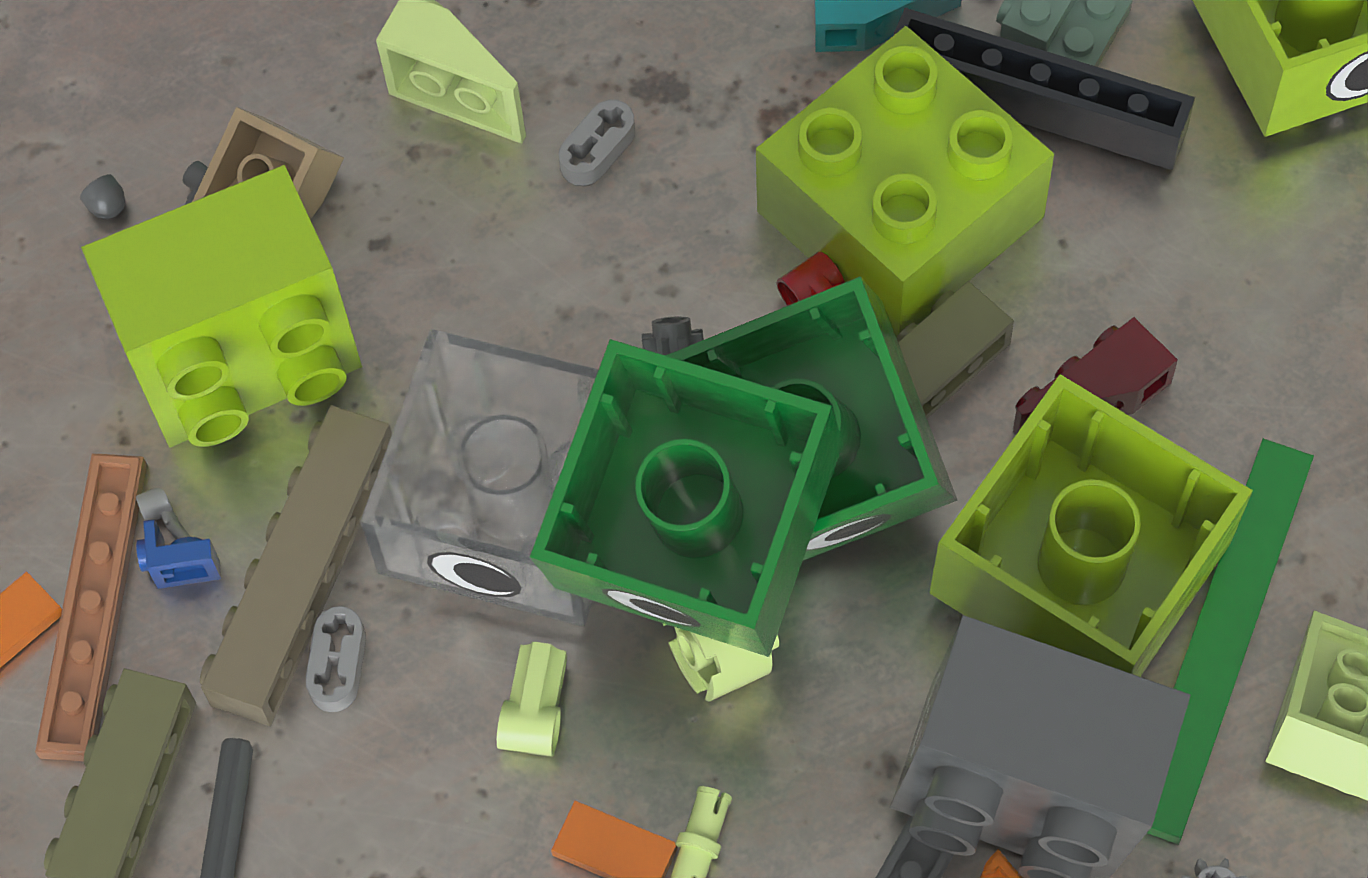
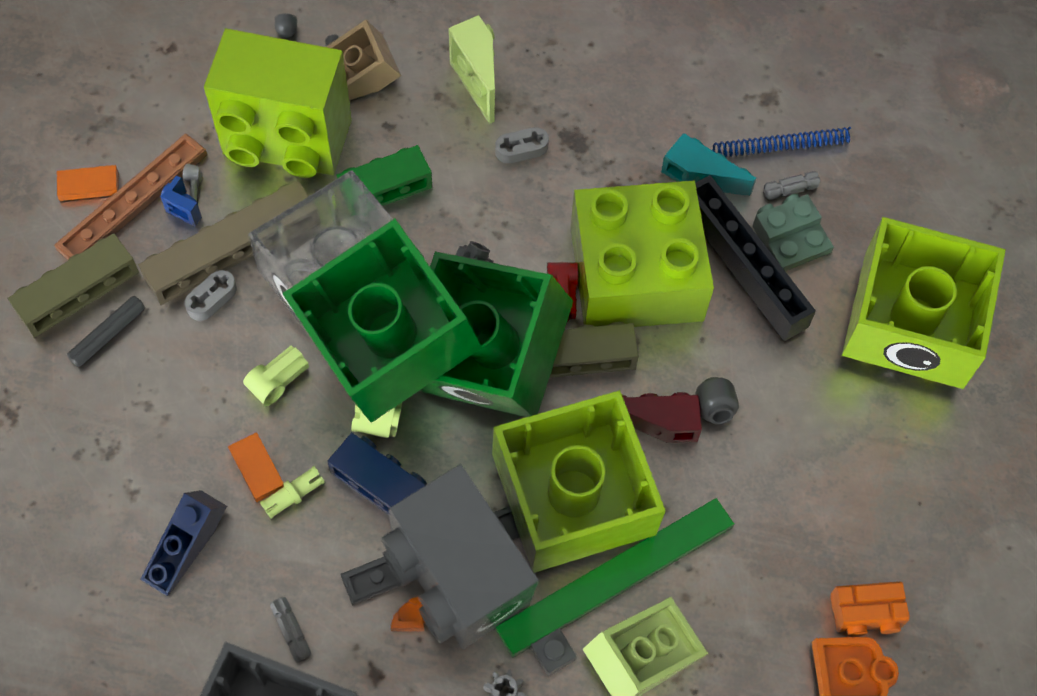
camera: 30 degrees right, 0 degrees up
none -> dark blue brick [327,432,427,516]
none -> green brick [336,145,433,218]
none -> dark grey plate [531,628,577,676]
none -> dark grey head [695,377,739,424]

